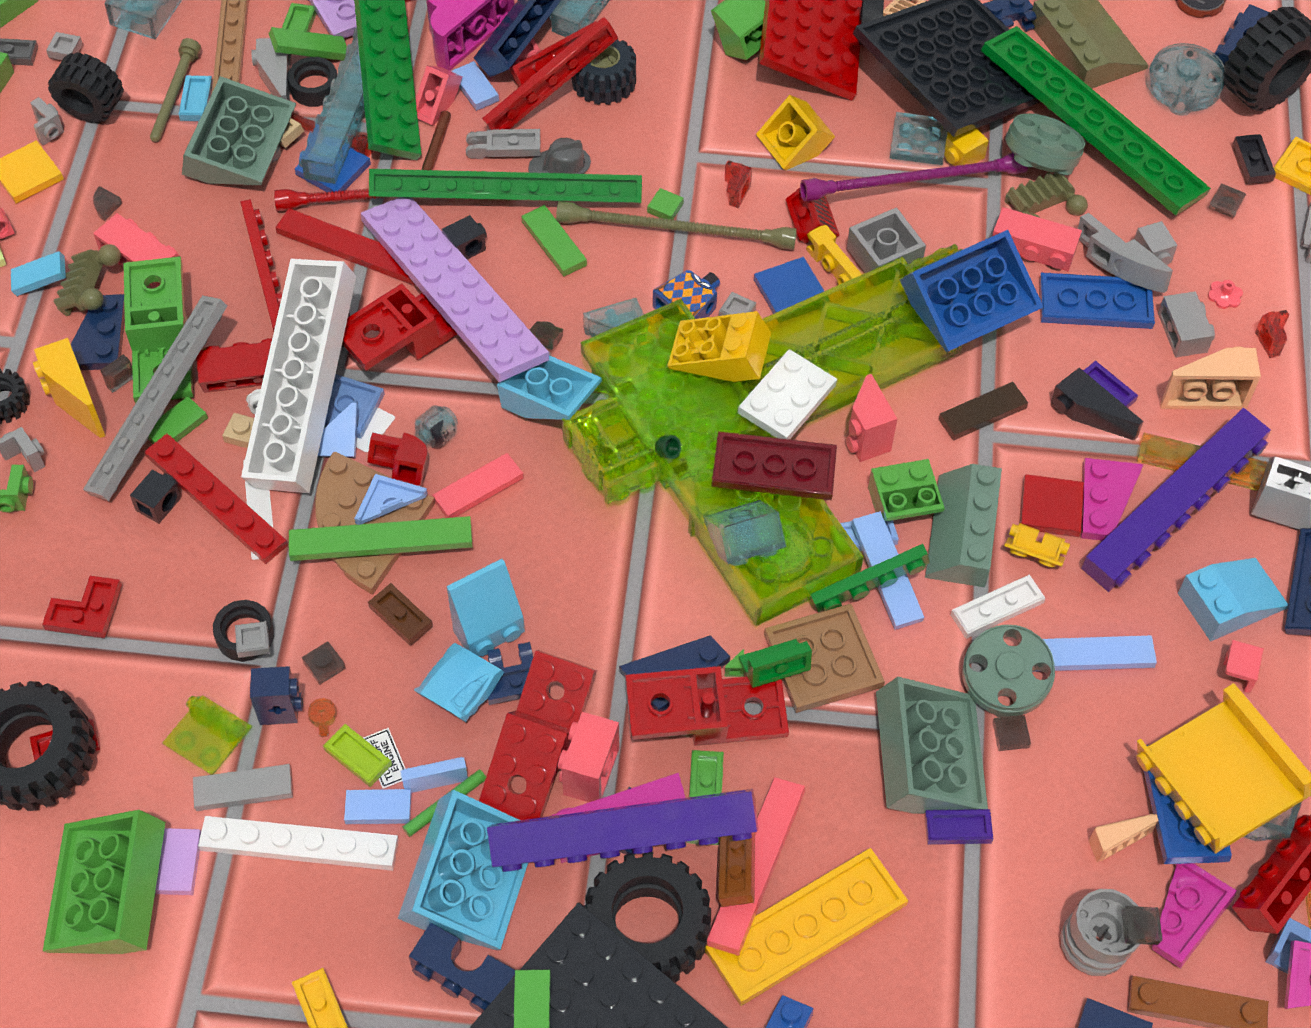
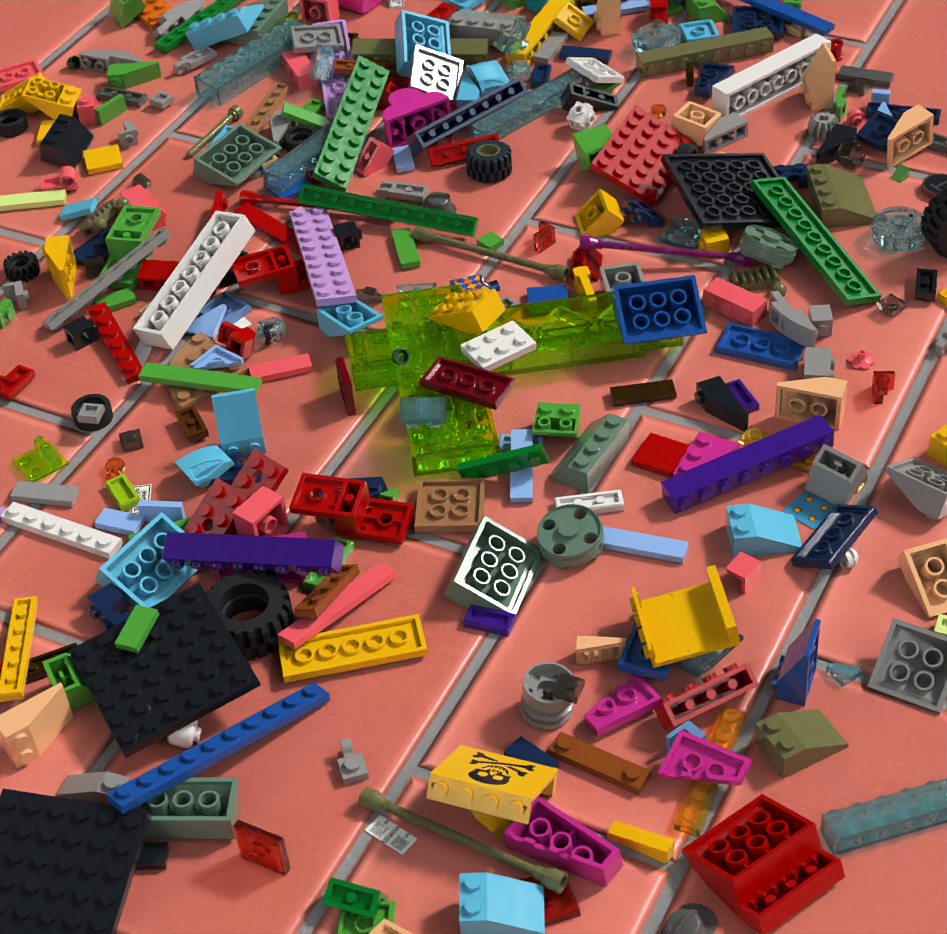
camera: 25 degrees right, 15 degrees down
black tyre [48,52,124,123] -> none
dark blue brick [250,666,303,725] -> none
copper bar [421,111,451,170] -> none
red plate [482,17,618,130] -> none
green panel [739,639,812,688] -> none
coral slope [846,374,897,462] -> none
clear smoke tile [992,715,1031,751] -> none
yellow hinge [1004,523,1070,567] -> none
none -> dark red tile [335,356,356,416]
none -> dark blue plate [620,198,665,227]
none -> dark azure sticker [783,491,835,529]

